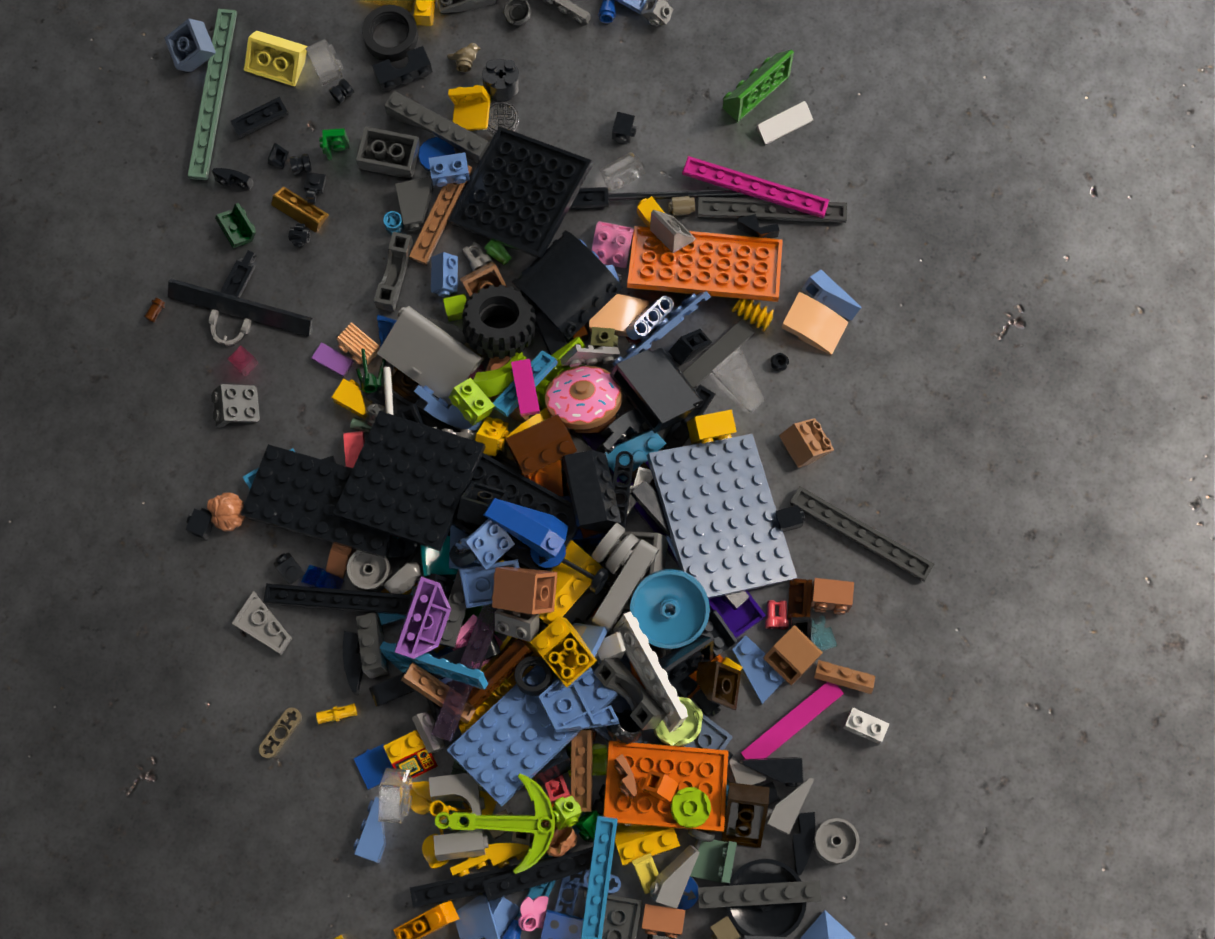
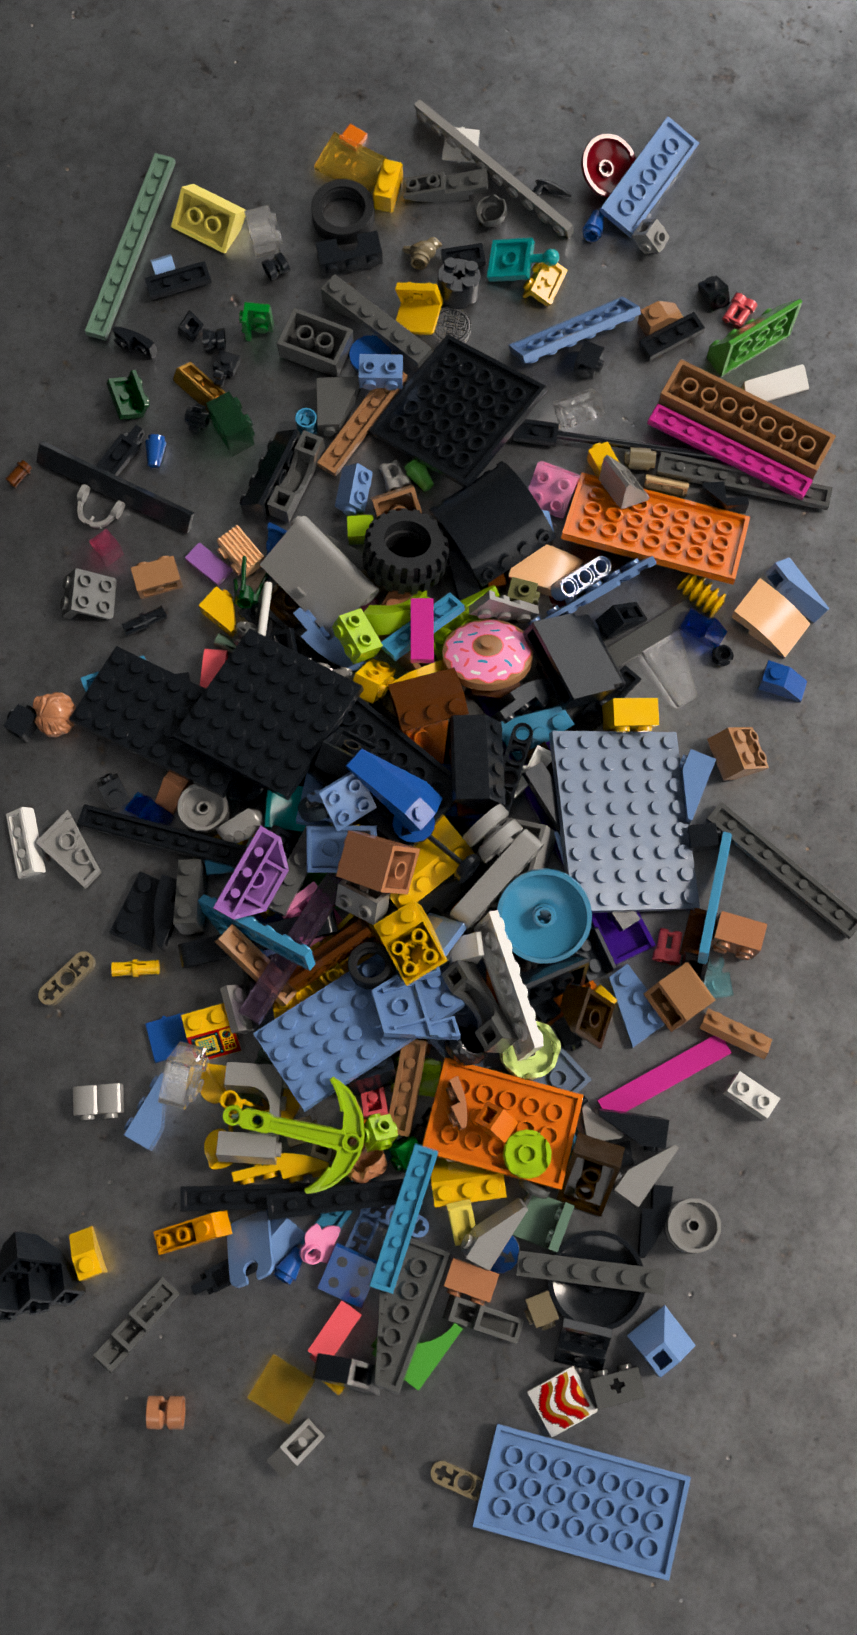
camera: 10 degrees right, 0 degrees up
sand blue brick [164,18,216,72] -> none
none -> white slope [6,807,46,879]
none -> light grey brick [73,1083,124,1121]
none -> black wing [109,871,160,953]
none -> black pin [122,605,168,636]
none -> medium nougat brick [131,556,183,599]
none -> blue cone [145,434,167,468]
none -> light blue slope [151,254,175,275]
none -> clear green brick [206,391,255,457]
none -> black slope [239,429,300,523]
none -> black plate [441,243,486,267]
none -> teal plate [487,238,559,282]
none -> medium blue plate [509,296,641,364]
none -> yellow bracket [522,262,568,307]
none -> medium nougat slope [638,301,683,336]
none -> black plate [639,312,705,361]
none -> tan slope [643,474,689,497]
none -> medium nougat brick [658,359,836,480]
none -> clear blue slope [678,608,728,649]
none -> medium blue slope [678,749,716,825]
none -> black bracket [698,275,730,312]
none -> dark azure tile [698,832,732,964]
none -> coral piece [722,293,758,329]
none -> blue slope [758,660,807,703]

